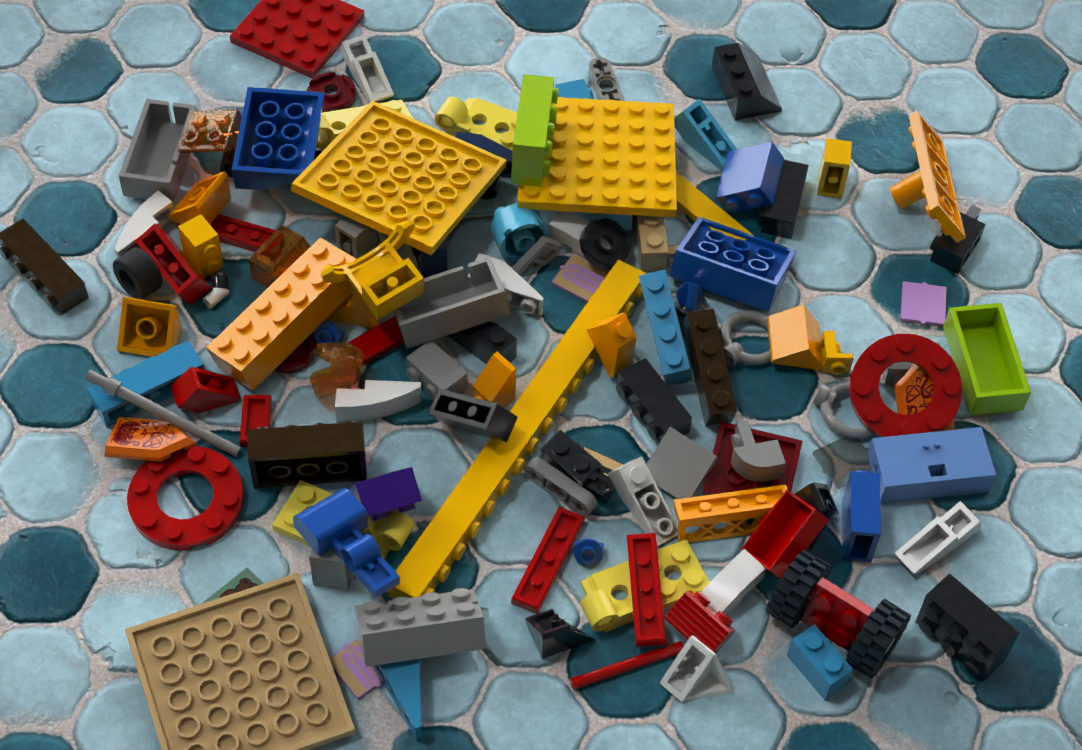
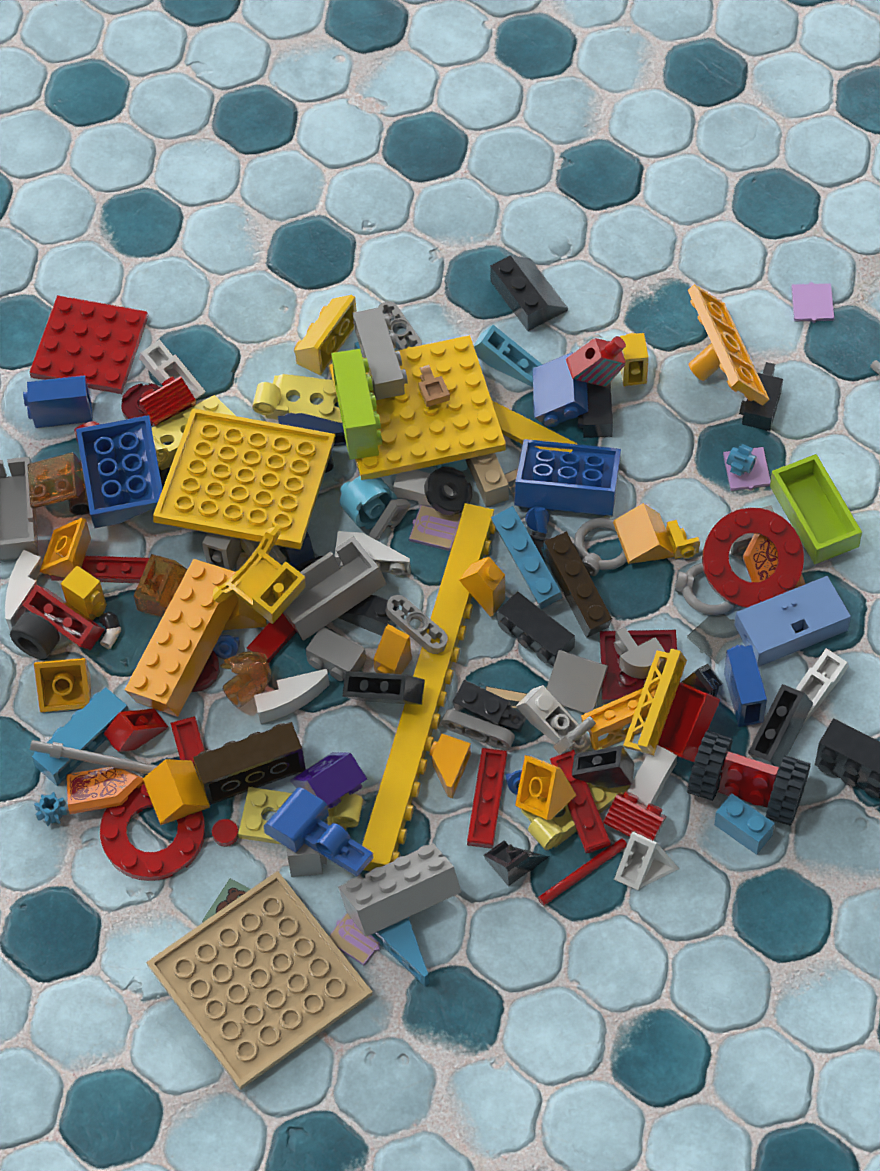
camera: 10 degrees left, 5 degrees up
none -> blue brick [23,375,93,428]
none -> dark azure gear [34,792,68,826]
none -> red brick [139,376,196,427]
none -> light orange slope [143,759,210,825]
none -> red tile [212,819,239,847]
none -> yellow slope [294,295,357,376]
none -> light grey brick [353,307,408,400]
none -> light grey beam [386,595,448,654]
none -> medium nougat plate [418,365,450,407]
none -> light orange slope [430,734,471,798]
none -> light orange slope [515,755,576,820]
none -> light grey bar [553,716,596,754]
none -> red torso [566,336,626,387]
none -> black slope [572,745,635,789]
none -> yellow fence [623,649,687,755]
none -> dark azure gear [726,444,757,476]
none -> black brick [748,684,813,771]
none -> lavender piece [791,282,834,323]

